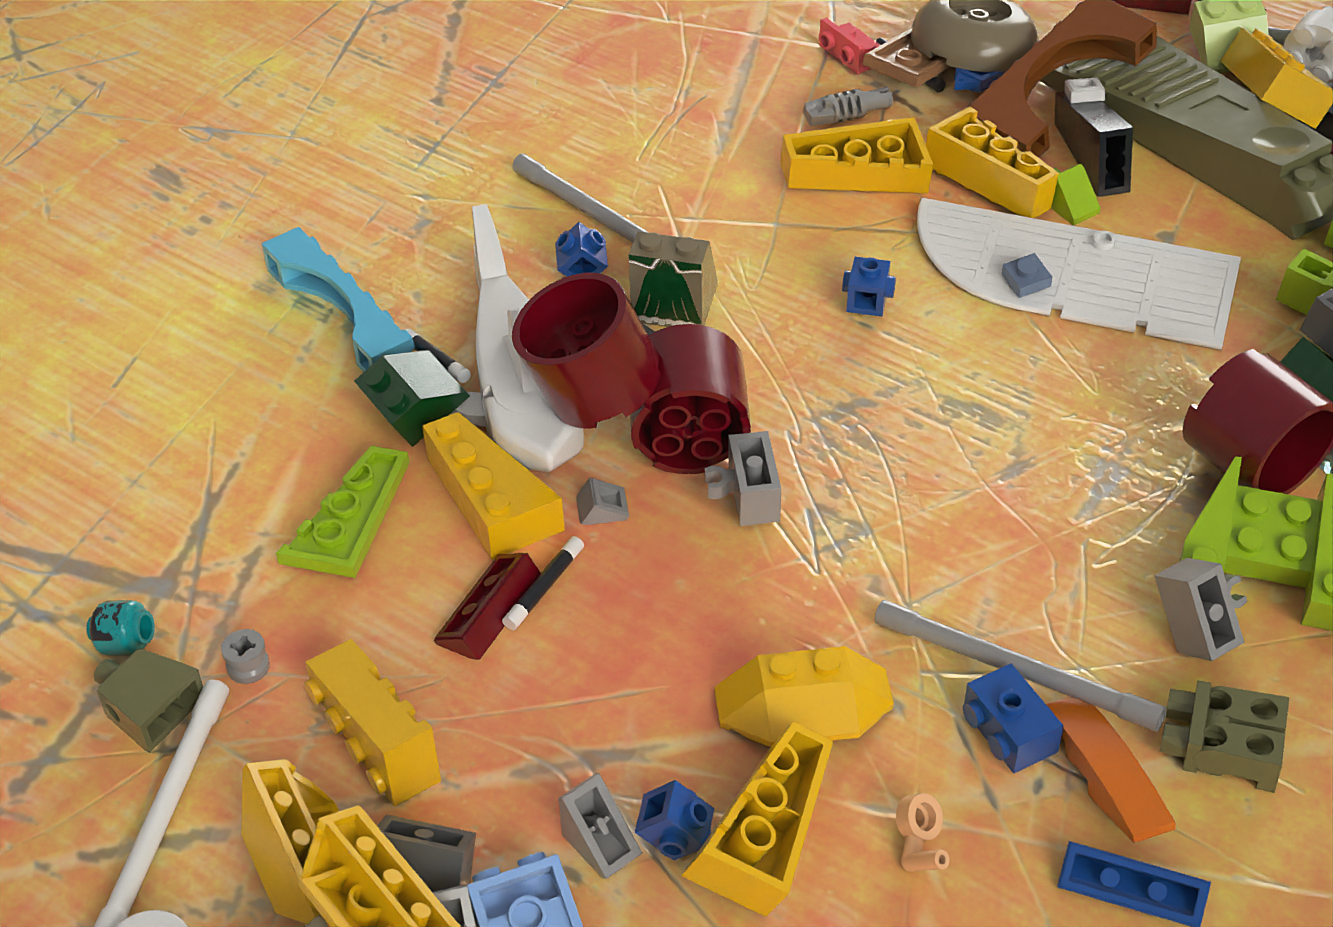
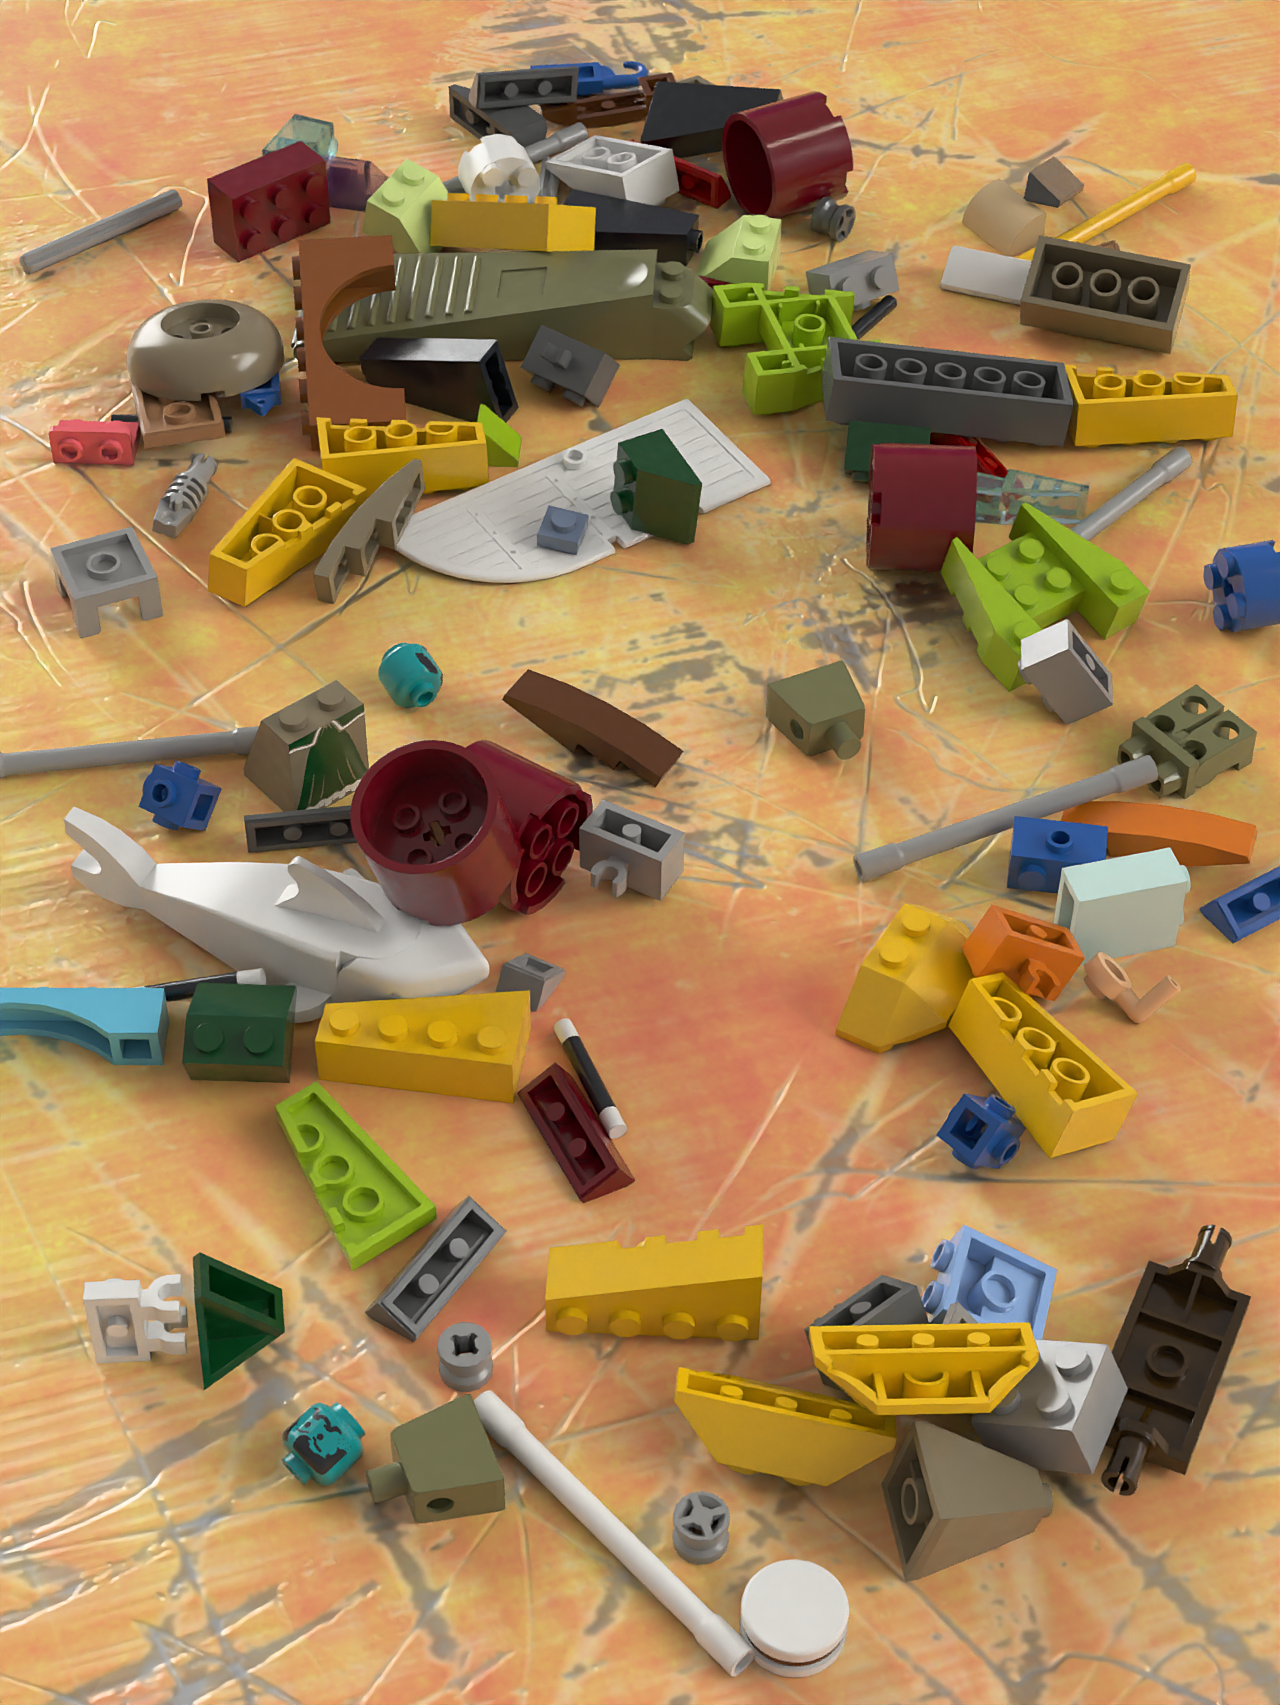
camera: 55 degrees left, 0 degrees up
light grey slope [558,773,642,879] -> none
blue brick [842,257,896,317] -> none
white tile [1065,77,1105,103] -> none
none -> light grey panel [50,527,163,639]
none -> white plate [83,1274,188,1363]
none -> dark green slope [193,1252,285,1390]
none -> dark tan slope [313,459,425,604]
none -> dark grey slope [365,1196,506,1342]
none -> teal head [378,643,443,708]
none -> reddish brown slope [502,669,684,787]
none -> dark grey brick [521,325,620,407]
none -> dark green slope [610,429,702,545]
none -> light grey wheel [673,1491,730,1565]
none -> olive torso [766,660,865,760]
none -> orange brick [962,904,1085,1001]
none -> light aqua brick [1053,847,1191,965]

